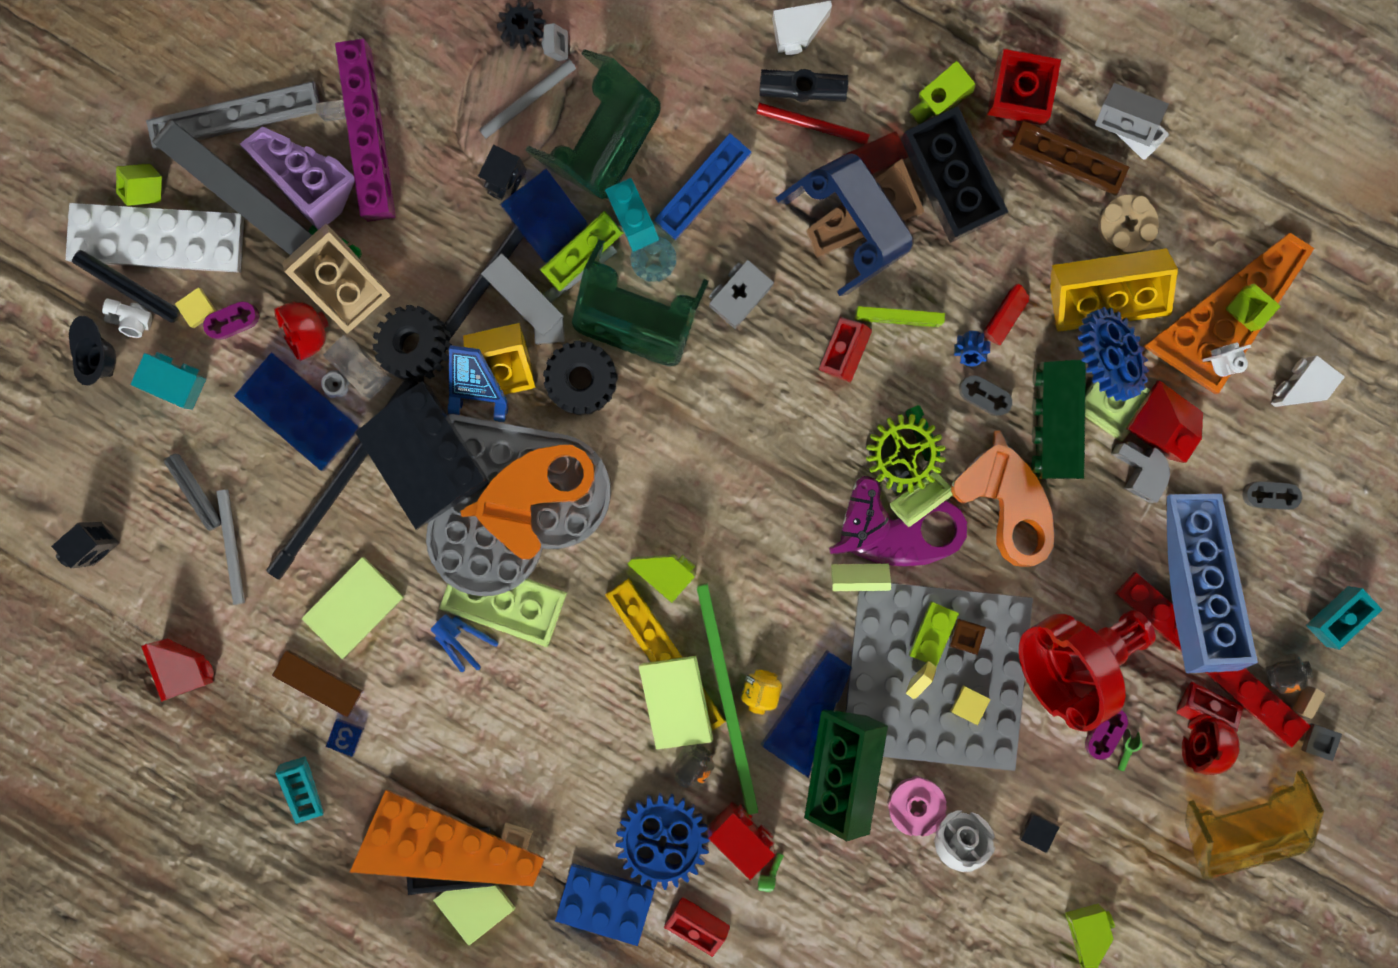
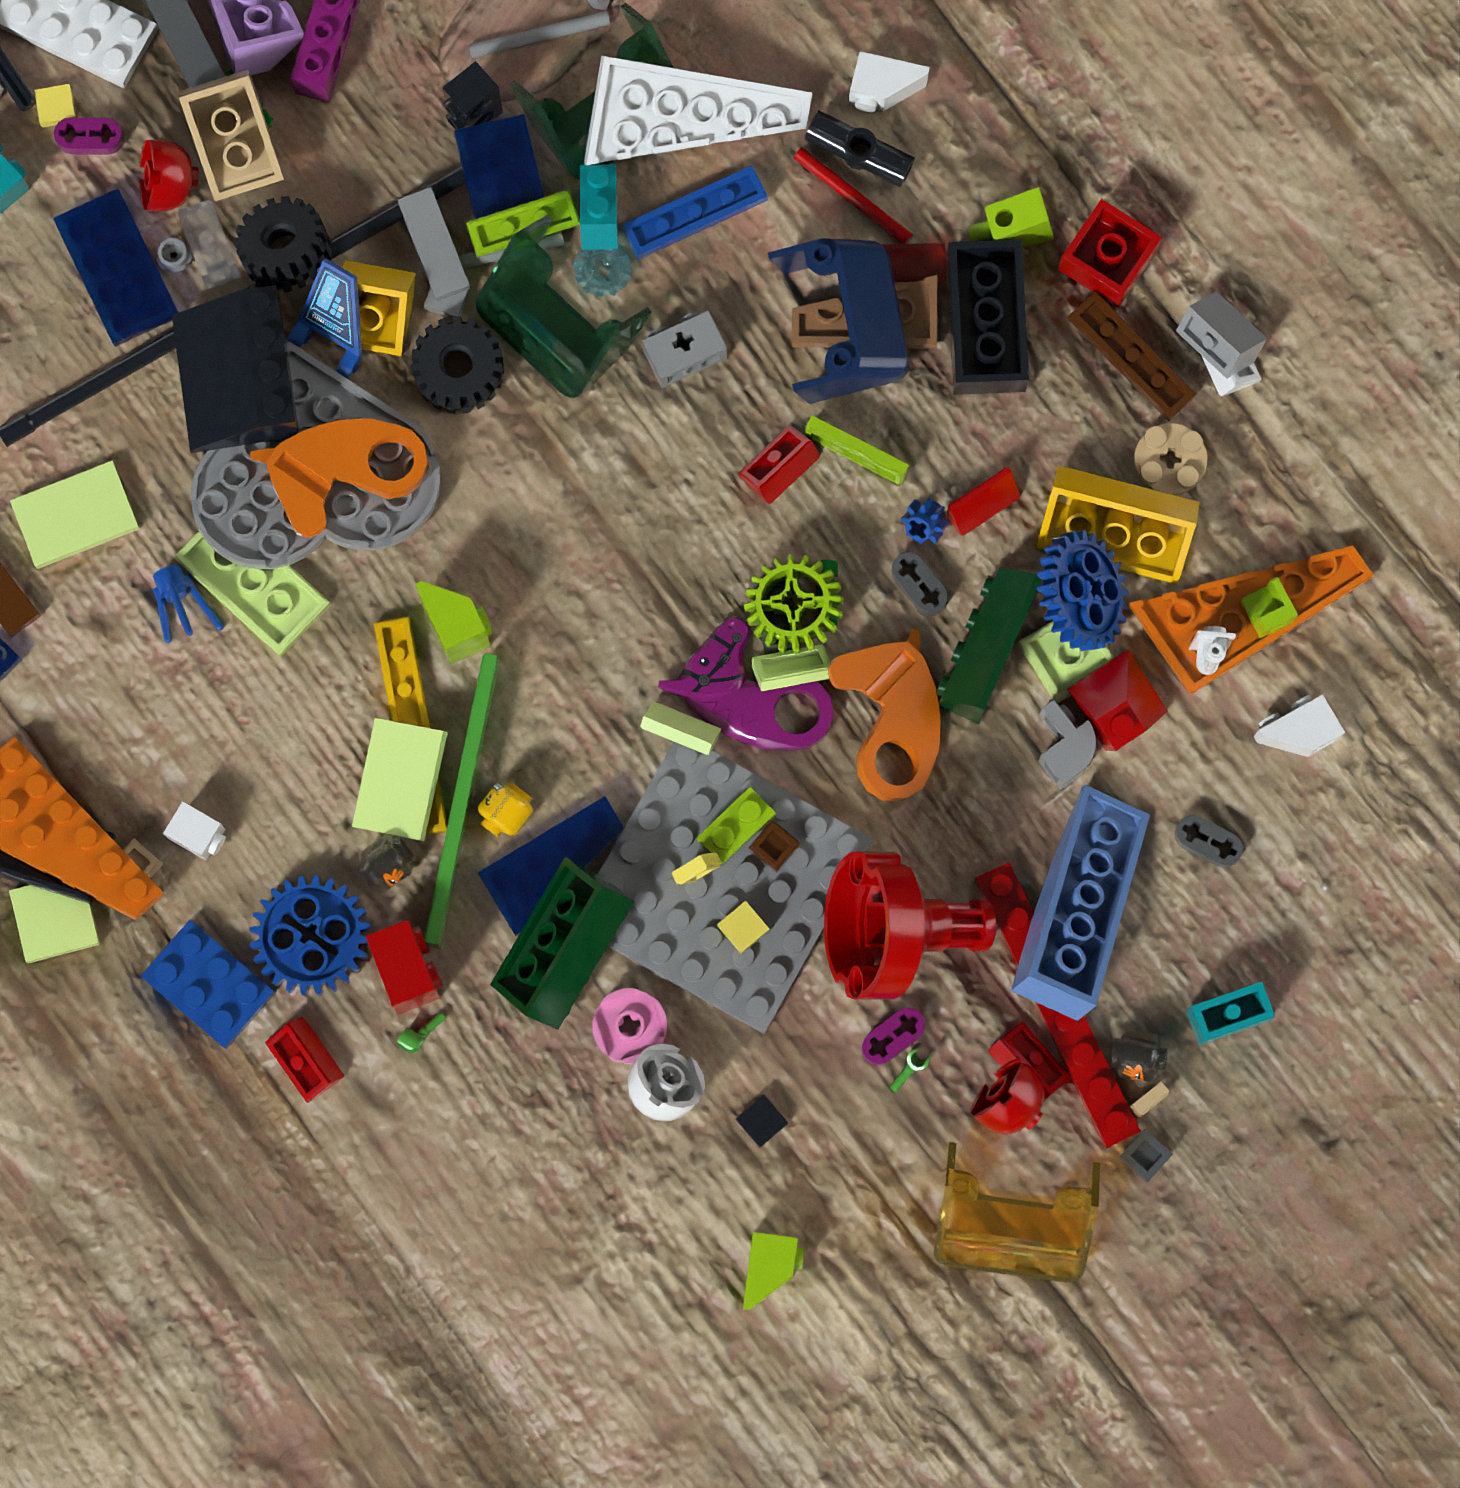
camera: 30 degrees right, 10 degrees down
none -> white brick [163,801,226,861]
none -> white wing [584,56,812,165]

